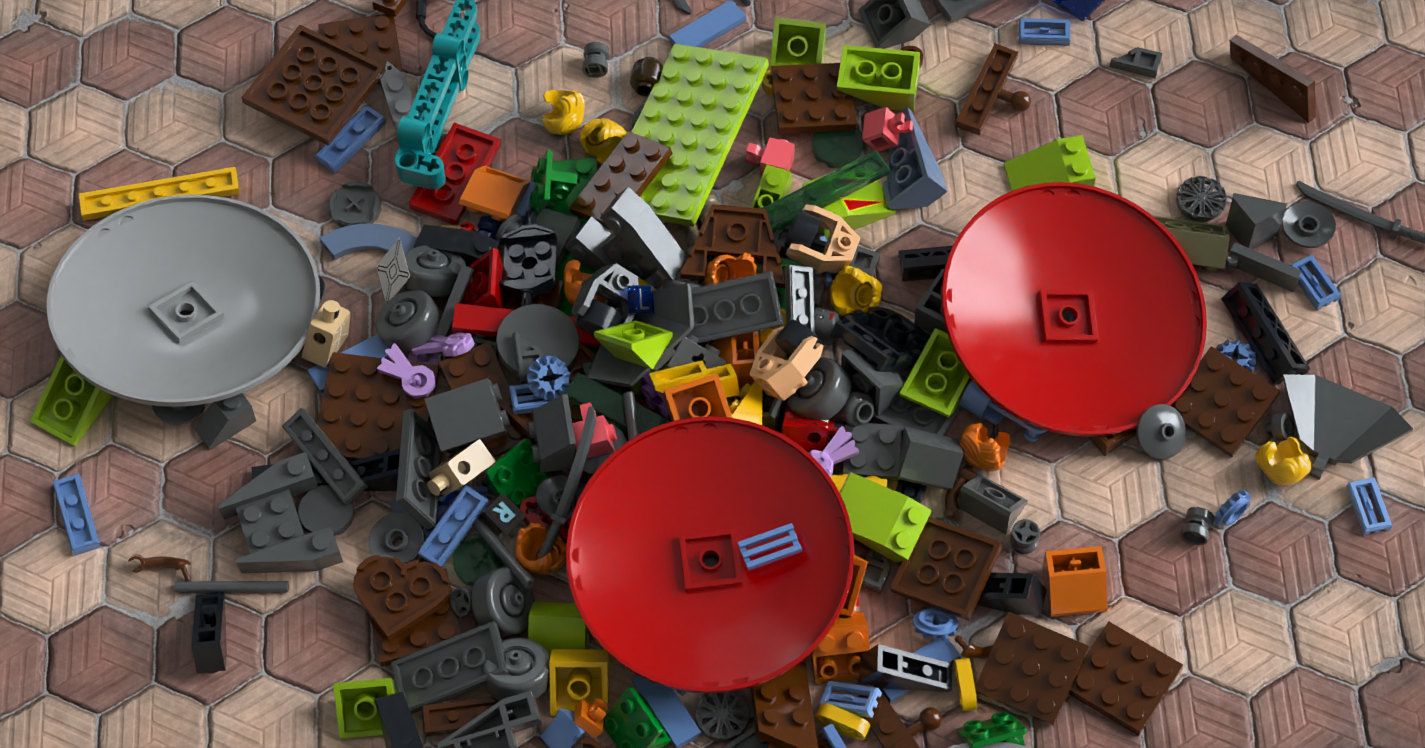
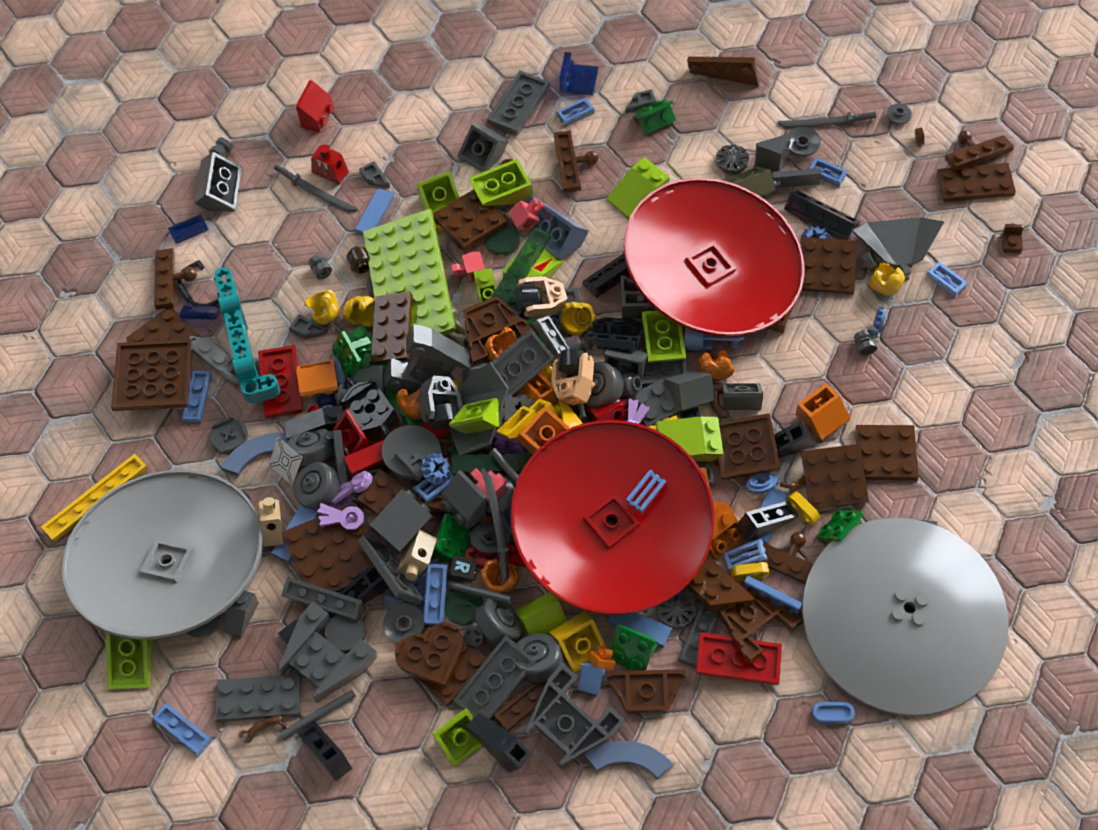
camera: 30 degrees left, 0 degrees up
clear blue tile [627,285,654,314] -> none
dark grey wheel [1010,519,1040,554] -> none
dark grey dish [1137,404,1186,459] -> none
none -> clear blue tile [179,305,221,320]
none -> dark grey plate [216,674,301,722]
none -> dark grey tile [289,315,328,339]
none -> green bracket [632,99,676,135]

